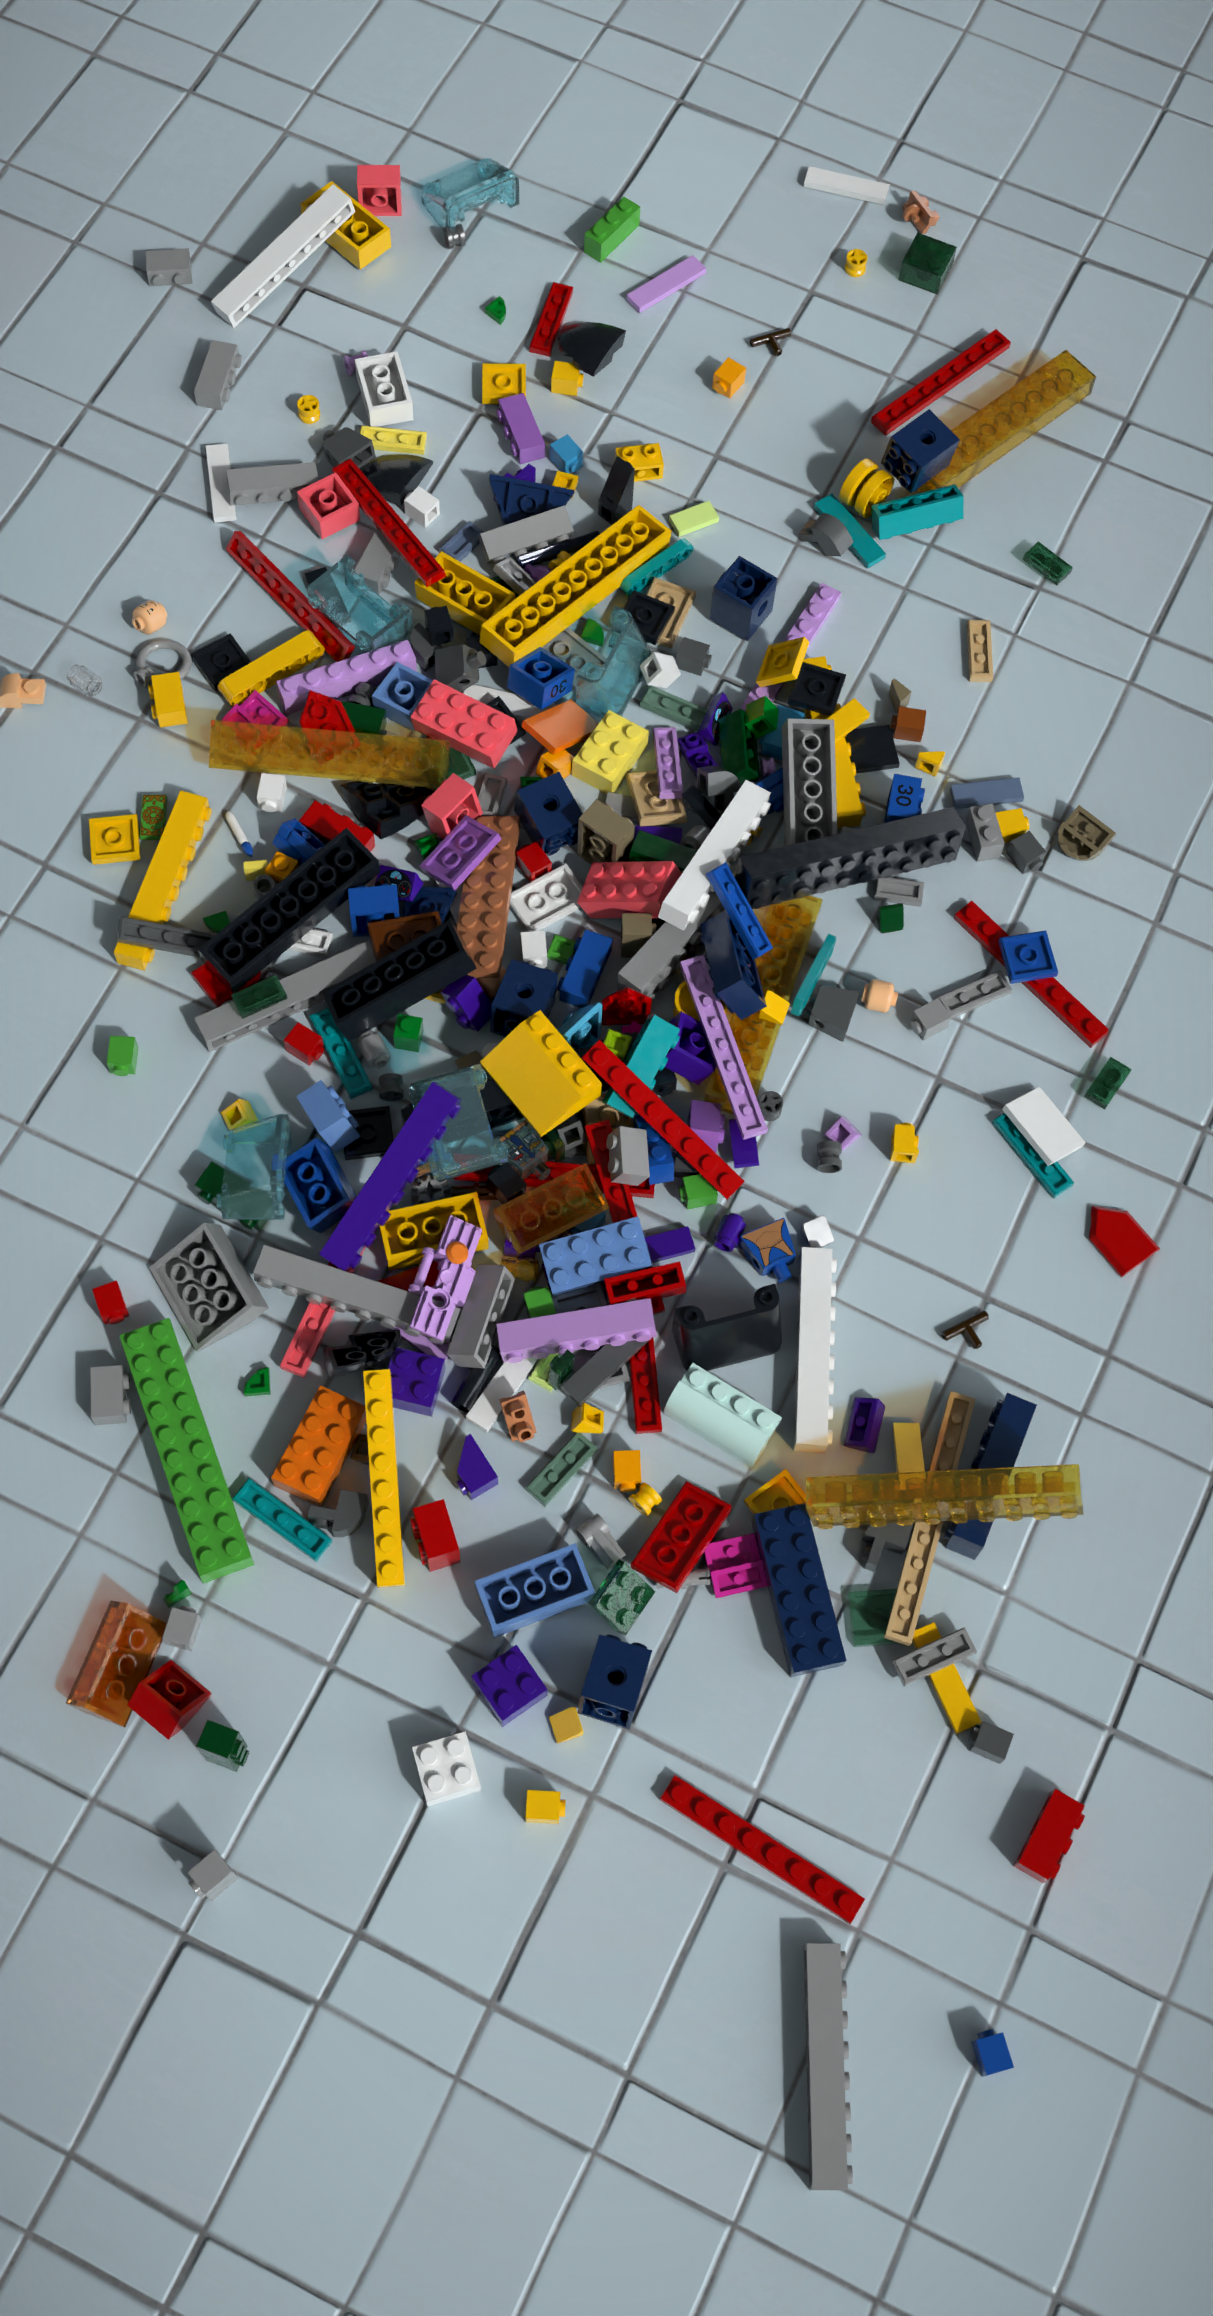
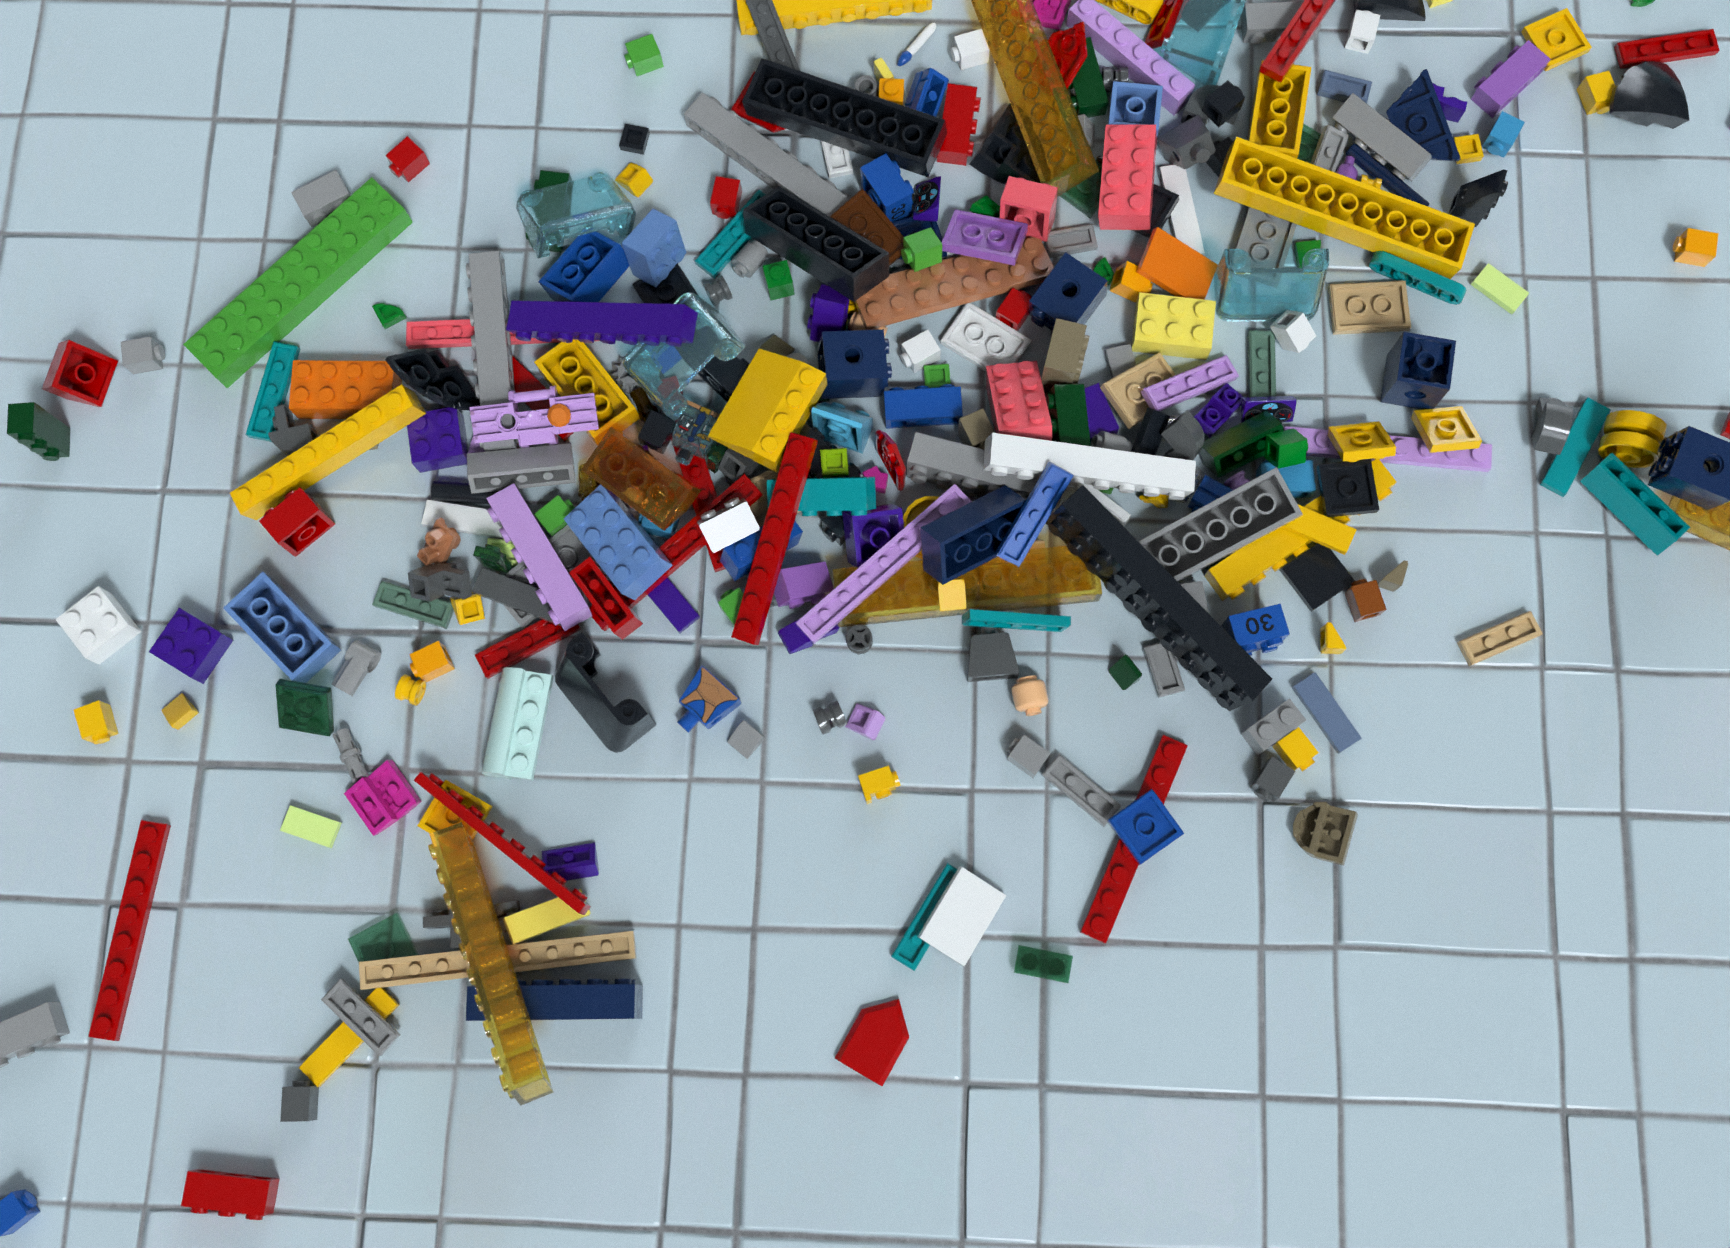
camera: 75 degrees right, 10 degrees up
clear orange slope [66,1601,167,1727] -> none
light grey slope [149,1222,269,1351] -> none
green tile [163,1580,192,1609] -> none
green tile [203,910,230,933] -> none
clear green plate [231,975,287,1019] -> none
dark purple slope [456,1434,498,1500] -> none
blue brick [507,647,575,710] -> none
dark blue brick [577,1634,652,1730] -> none
black tile [614,590,675,645] -> none
yellow brick [615,443,664,482] -> none
red tile [631,1481,732,1593] -> none
dark grey brick [676,637,712,676] -> none
dark purple brick [714,1213,746,1252] -> none
dark blue brick [751,1503,847,1678] -> none
white brick [794,1247,837,1453] -> none
dark brown piece [941,1311,989,1349] -> none
clear green plate [1023,541,1073,586] -> none
none -> yellowish green tile [280,805,342,848]
none -> dark grey brick [408,563,472,602]
none -> red plate [414,772,591,915]
none -> black tile [619,124,650,155]
none -> bright green brick [901,227,942,272]
none -> yellow plate [1411,406,1482,453]

